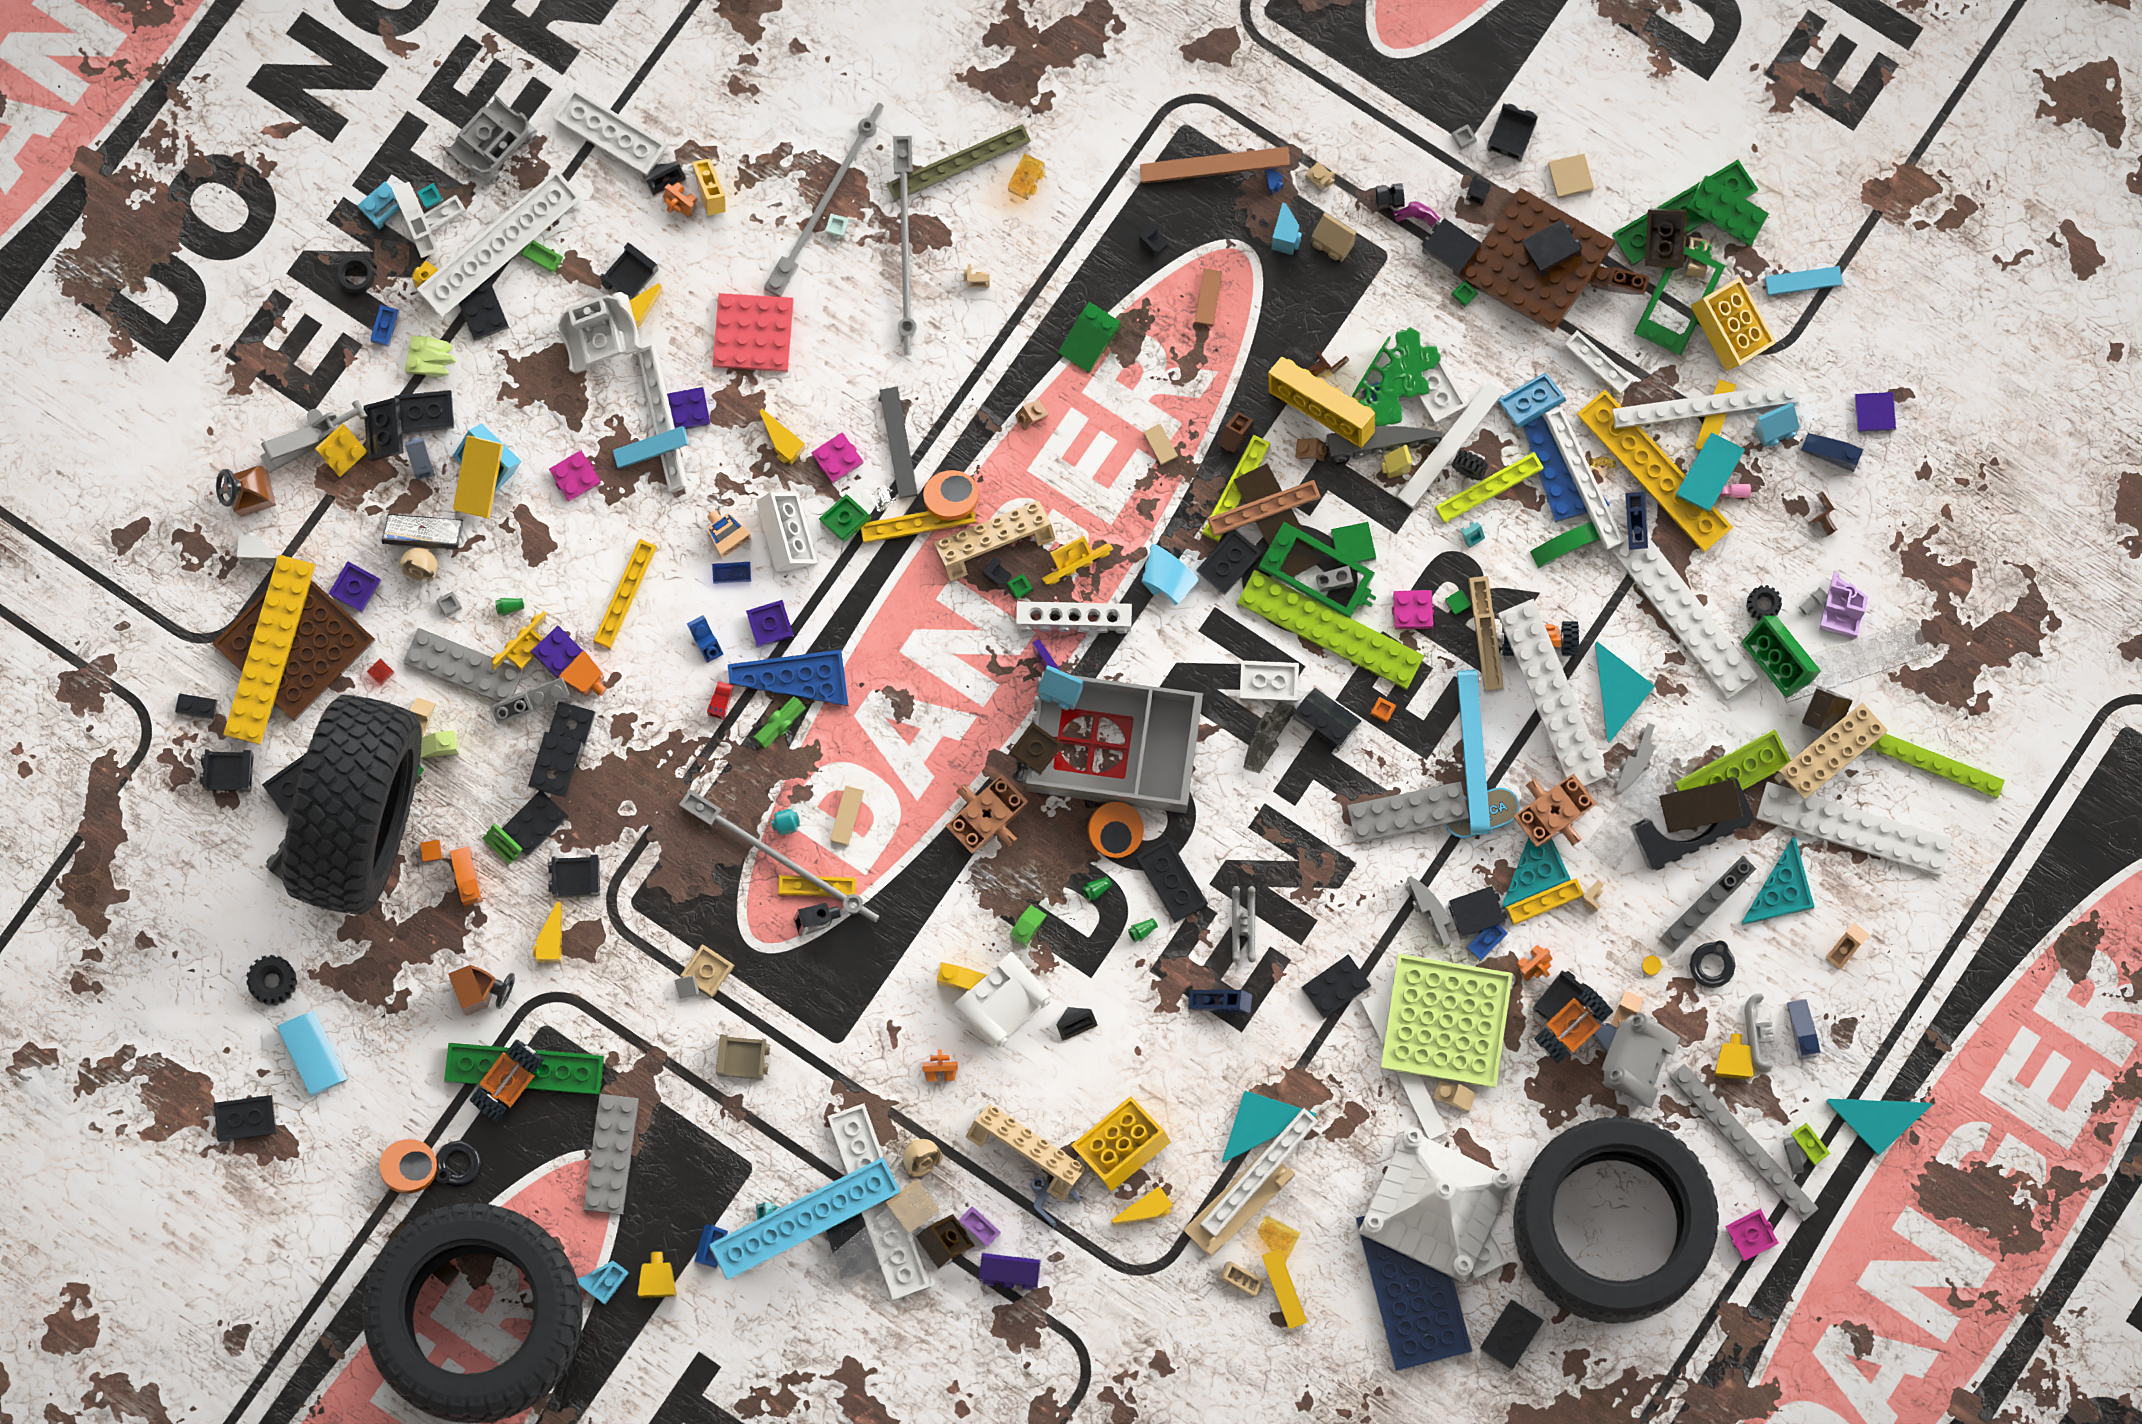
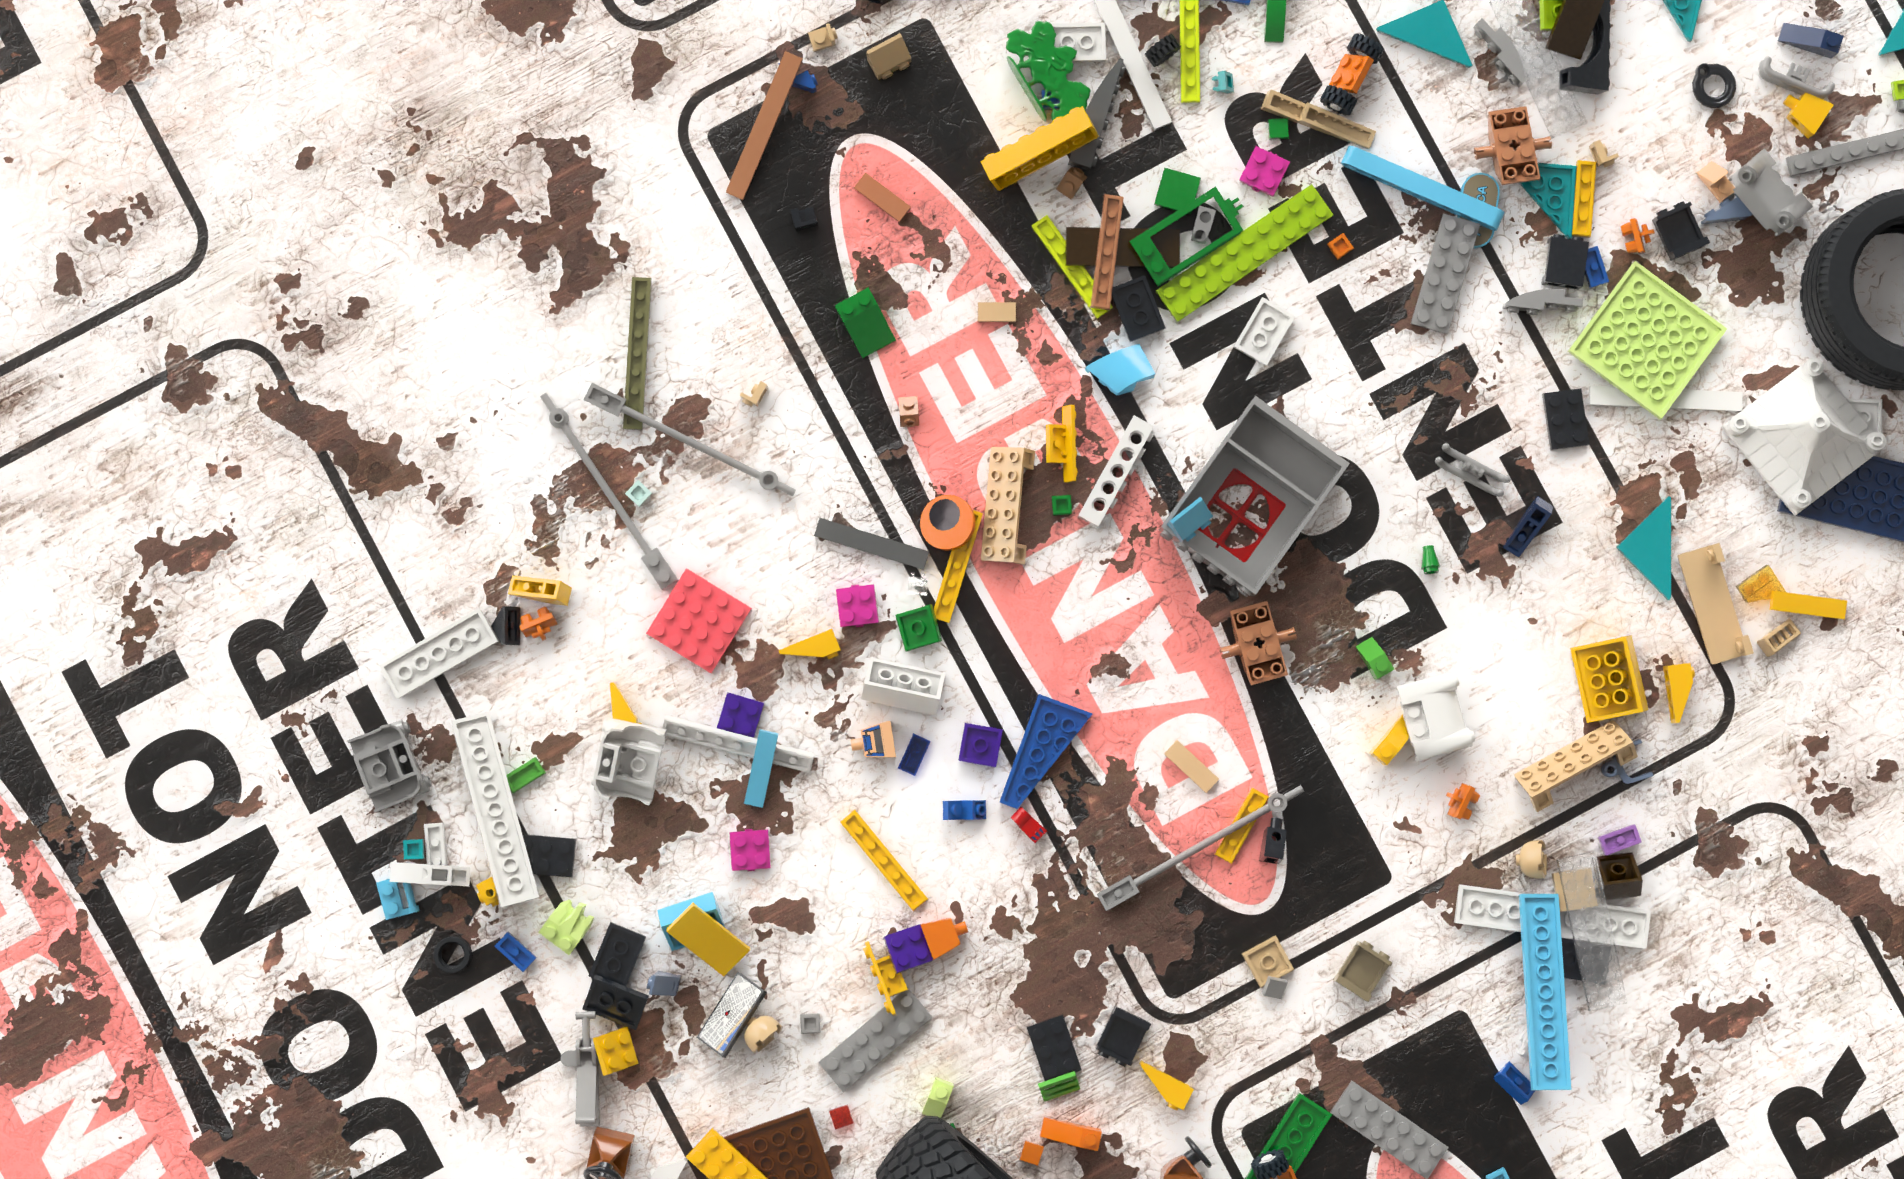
camera: 70 degrees left, 10 degrees up
dark purple plate [328,561,381,613] -> none
tan slope [409,697,436,738] -> none
light grey slope [490,677,570,724] -> none
green cone [495,597,524,616] -> none
black bracket [528,701,596,798] -> none
black panel [600,242,659,301] -> none
yellow torso [638,1252,677,1298] -> none
bright green piece [754,697,806,749] -> none
teal tile [756,1202,778,1220] -> none
teal head [771,809,800,836] -> none
dark purple slope [979,1253,1041,1291] -> none
black panel [982,557,1012,590] -> none
clear yellow brick [1008,153,1046,200] -> none
dark brown tile [1009,722,1063,776] -> none
dark purple tile [1032,639,1060,670] -> none
black slope [1056,1007,1098,1041] -> none
green cone [1082,876,1112,901] -> none
orange piece [1088,802,1144,858] -> none
black tile [1136,838,1208,924] -> none
white tile [1200,1108,1318,1238] -> none
reddish brown slope [1217,411,1254,453] -> none
clear smoke slope [1243,701,1296,774] -> none
medium azure slope [1271,203,1302,255] -> none
black slope [1293,687,1362,751] -> none
reddish brown bracket [1307,350,1350,377] -> none
light yellow slope [1381,445,1412,479] -> none
tan slope [1433,1080,1476,1112] -> none
white plate [1497,599,1607,786] -> none
plate [1534,987,1613,1064] -> none
yellow tile [1641,955,1662,976] -> none
dark grey slope [1660,855,1757,953] -> none

